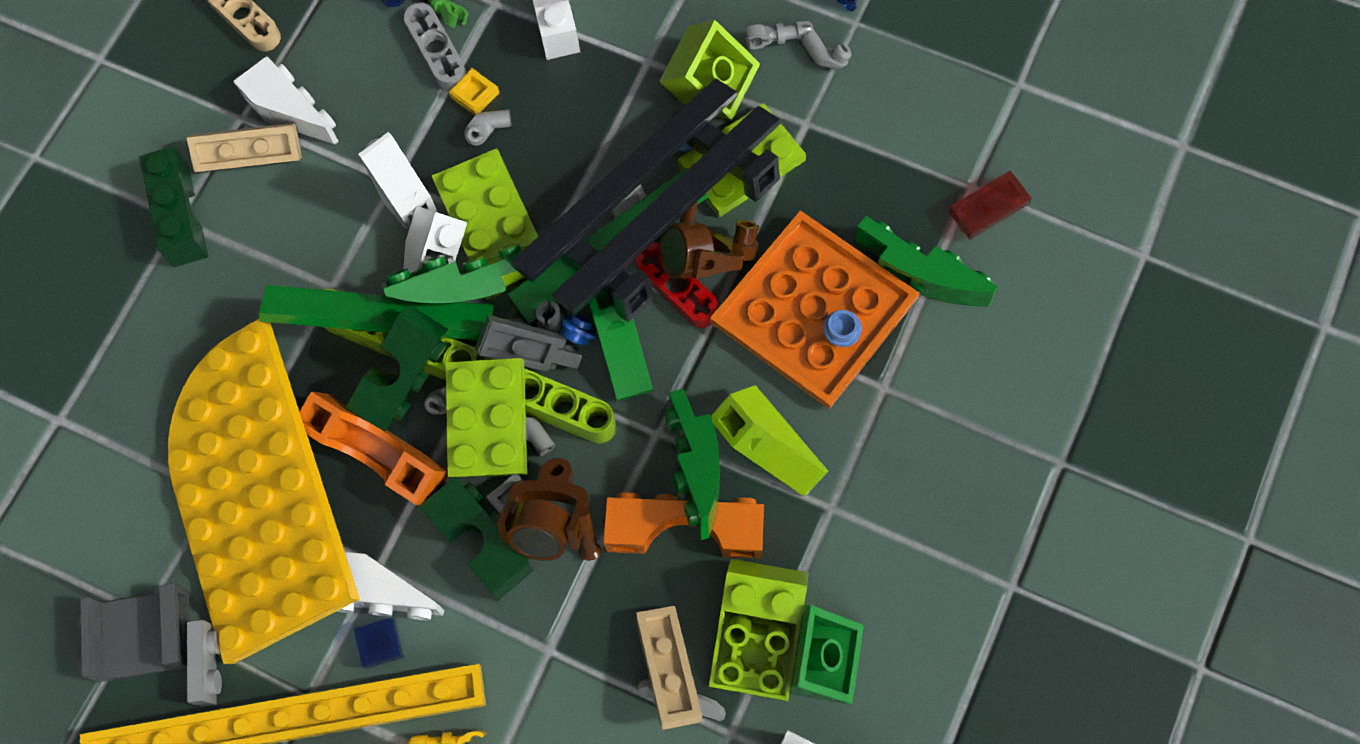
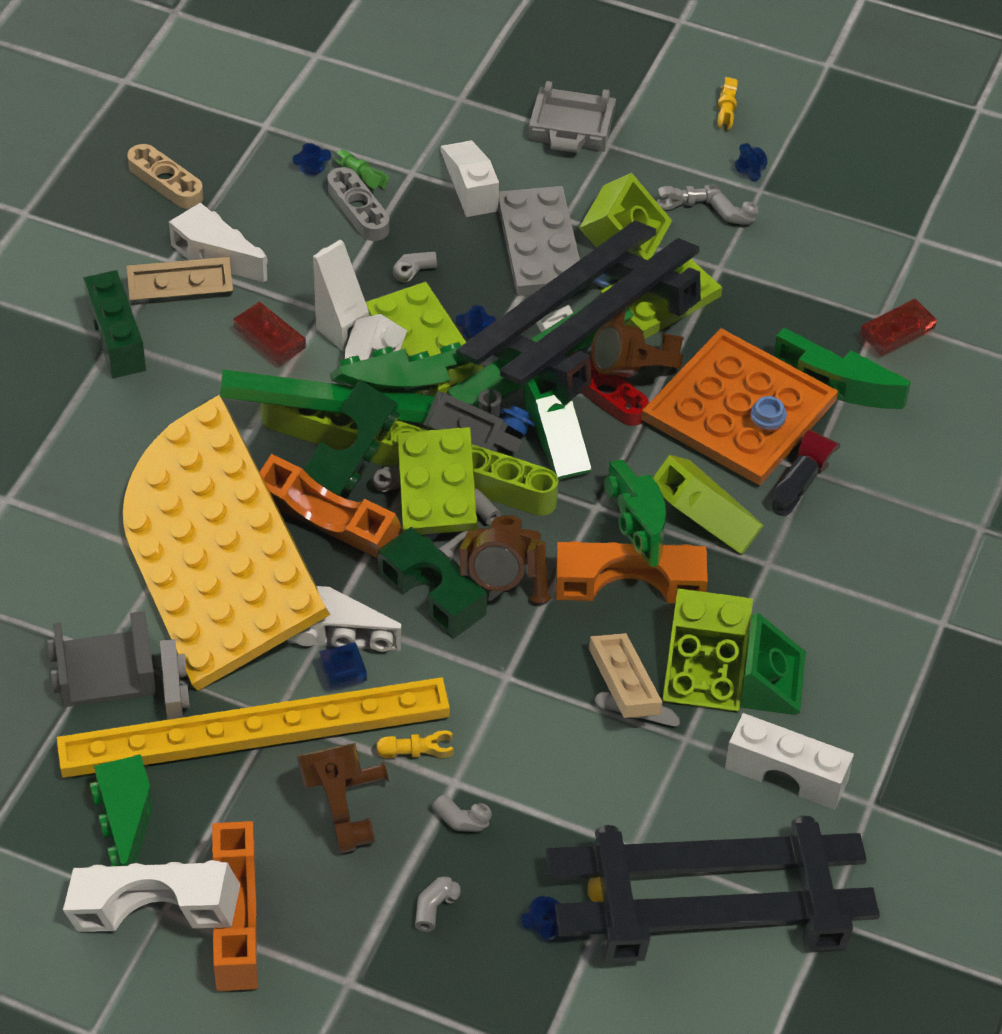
camera: 10 degrees left, 20 degrees down
yellow tile [449,68,499,115] -> none
none -> clear red plate [233,301,306,365]
none -> clear blue plate [456,305,497,339]
none -> light grey plate [498,186,584,296]
none -> black piece [772,429,841,516]

